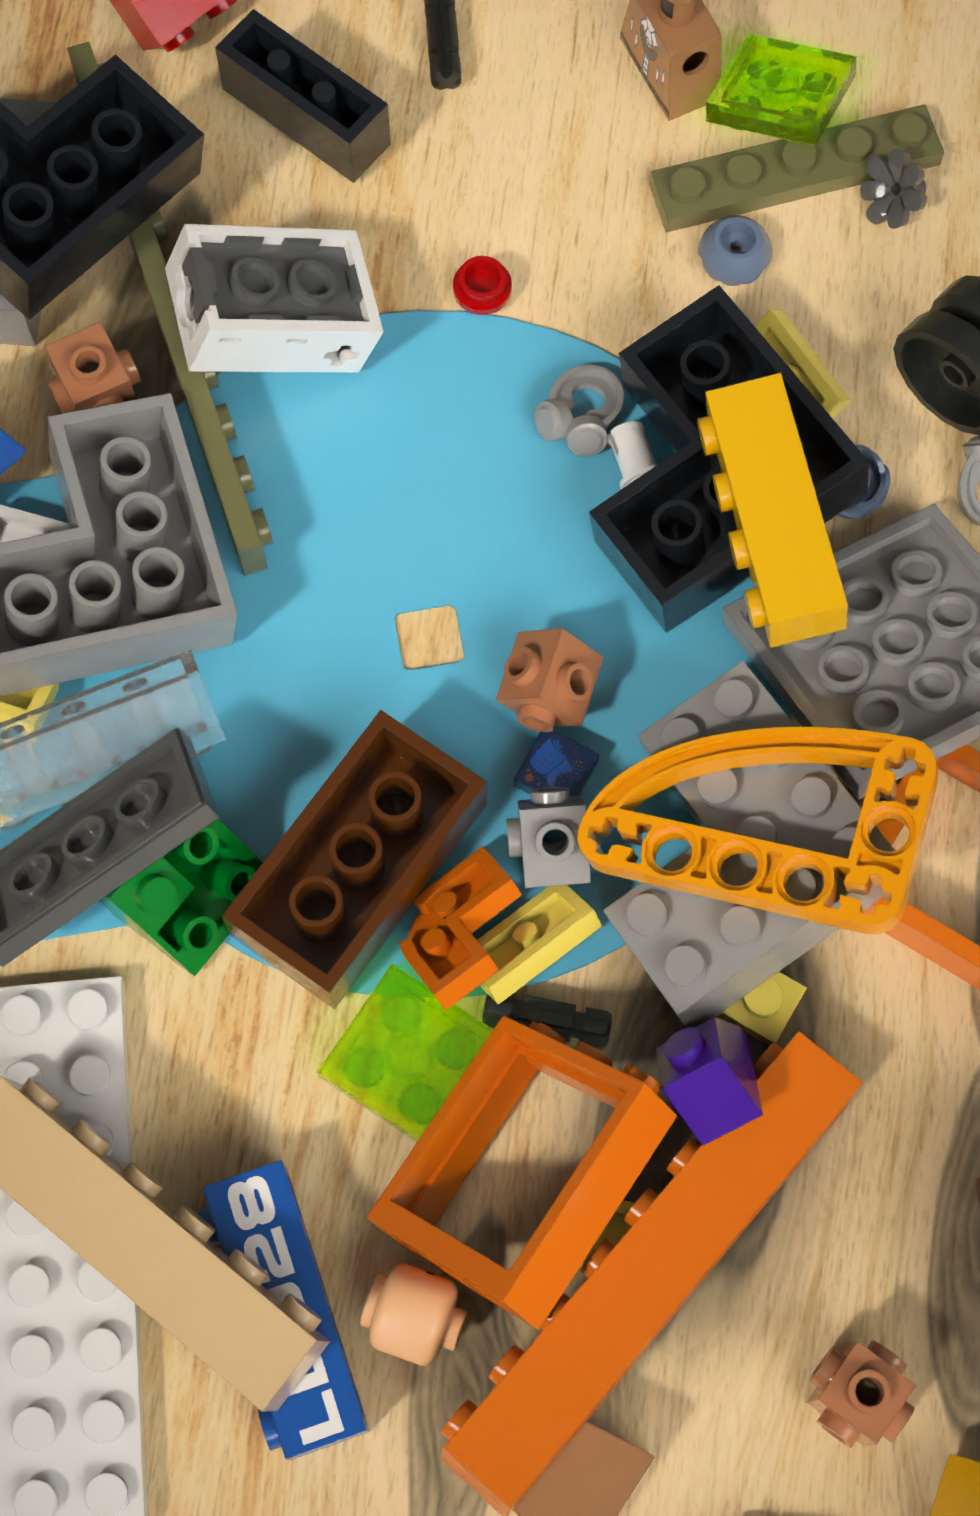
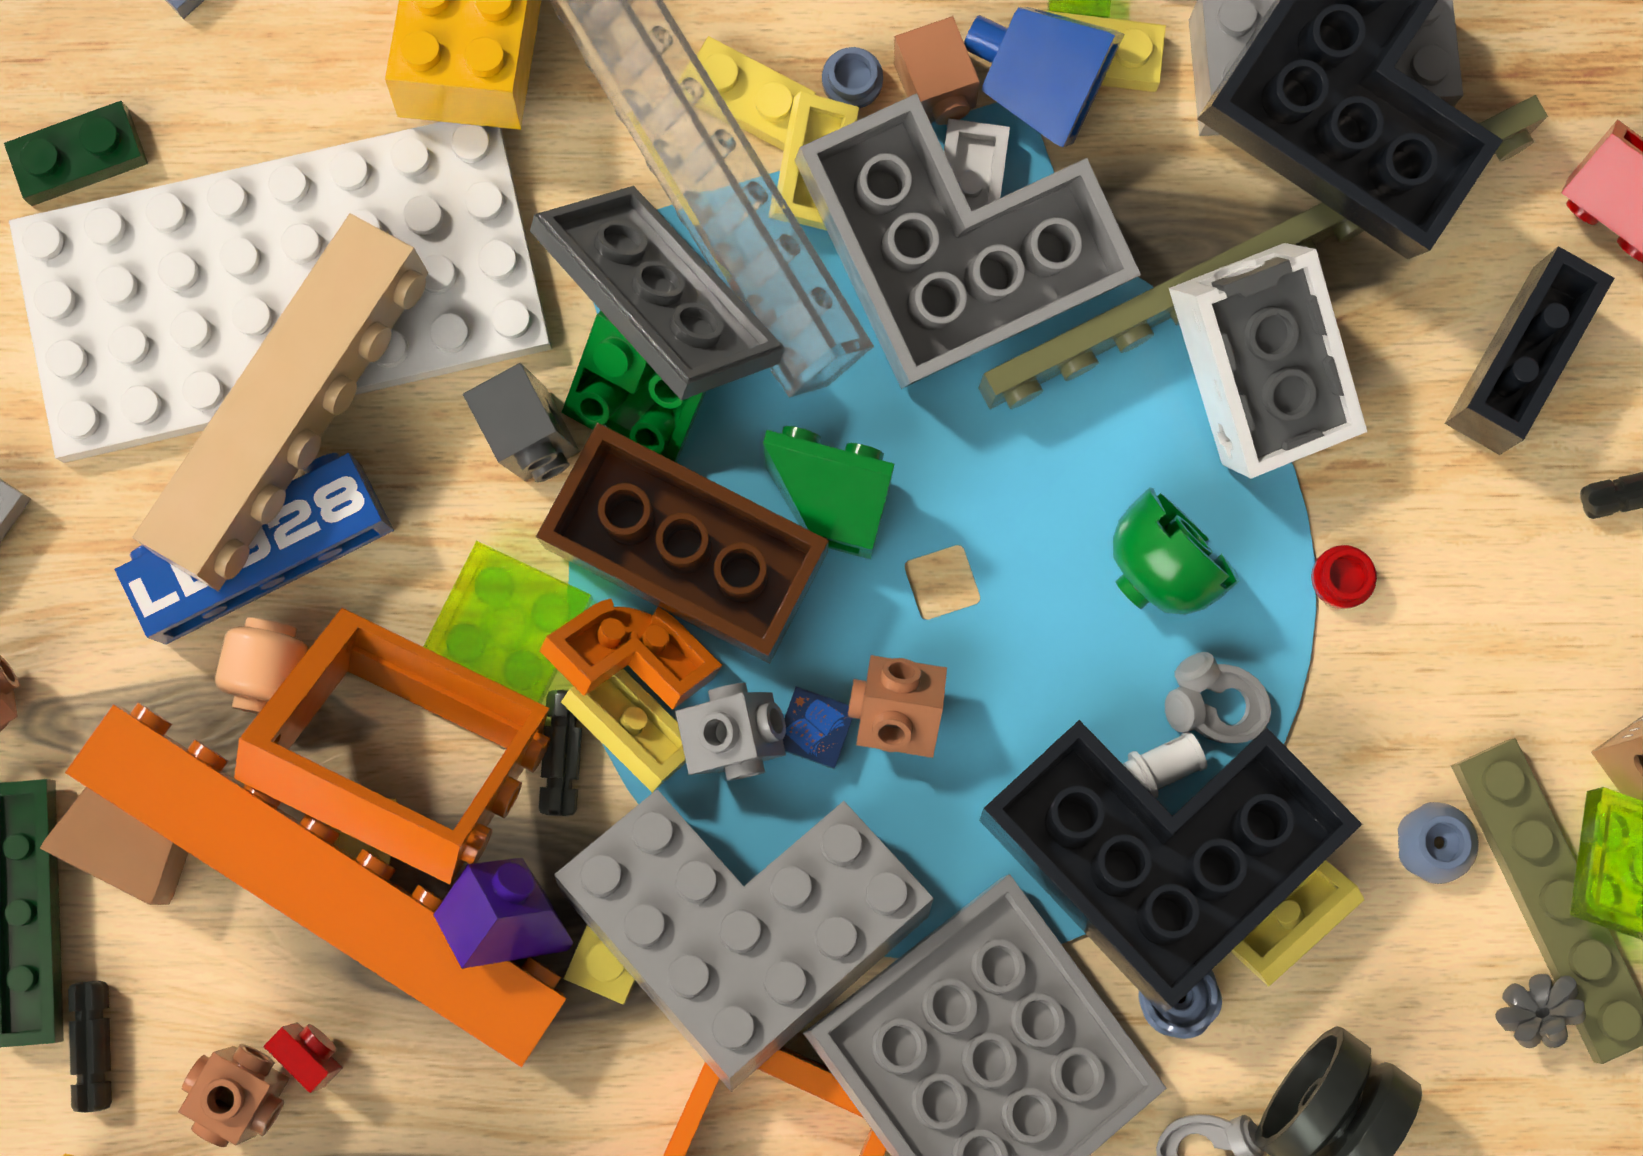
camera: 80 degrees right, 10 degrees up
nougat brick [44,322,141,414] -> none
light orange beam [577,727,938,934] -> none
yellow brick [697,373,848,648] -> none
none -> red plate [263,1022,343,1093]
none -> dark grey brick [463,363,580,482]
none -> green slope [763,426,895,559]
none -> green cylinder [1113,487,1239,615]

